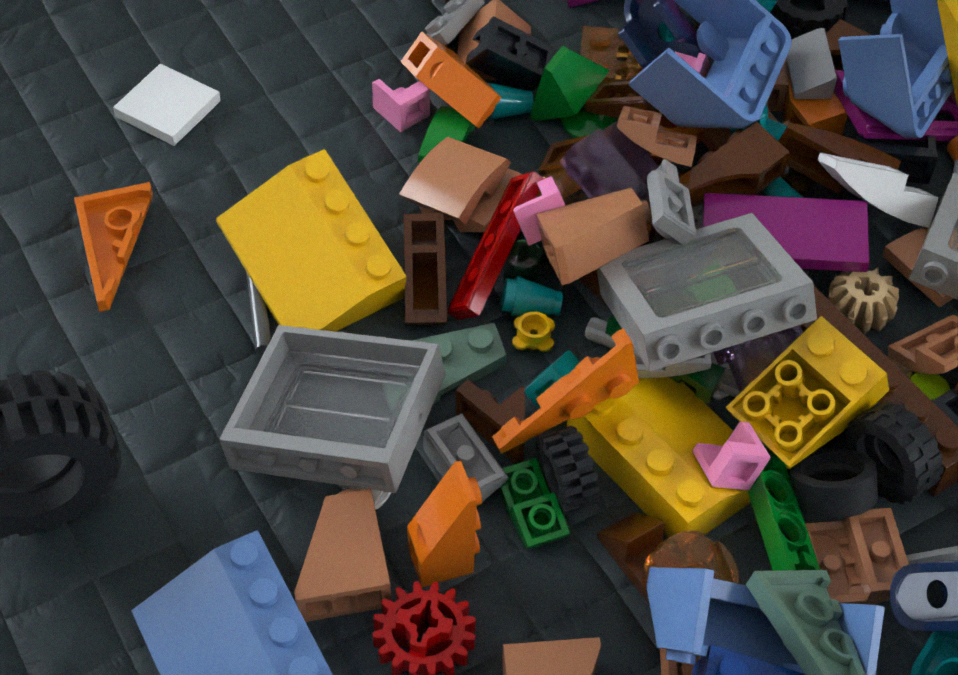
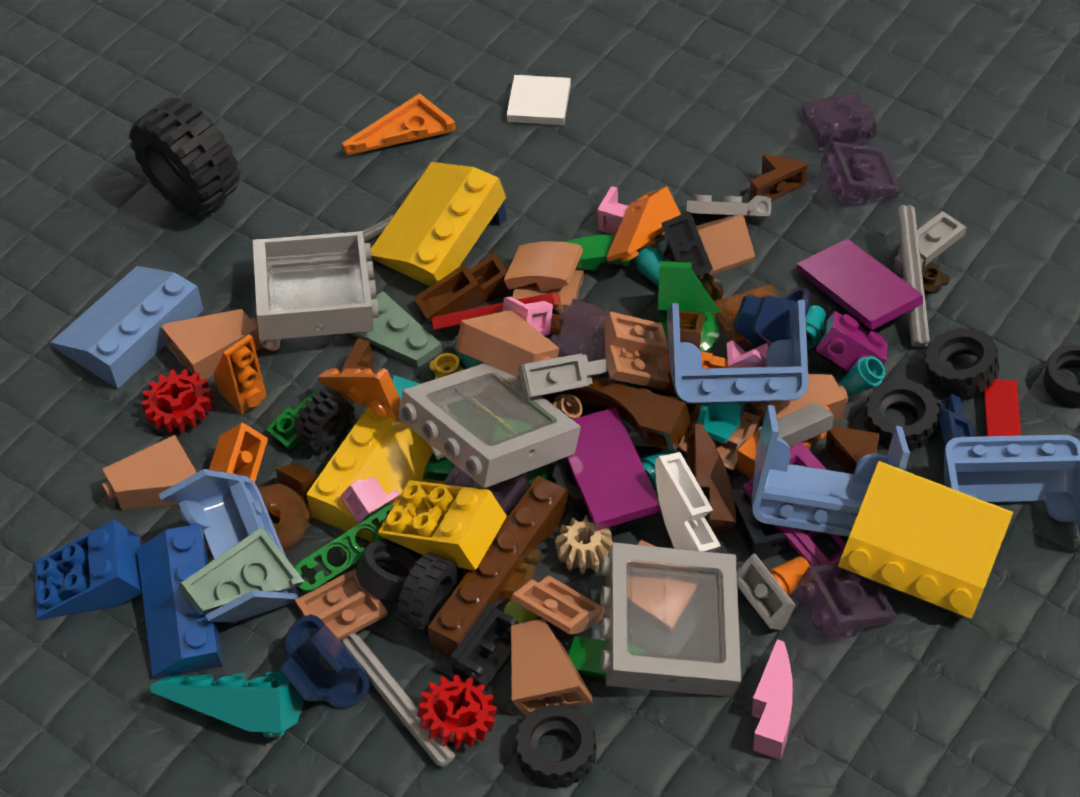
camera: 70 degrees right, 0 degrees up
light grey slope [423,413,508,507] -> none
none -> orange brick [209,422,268,483]

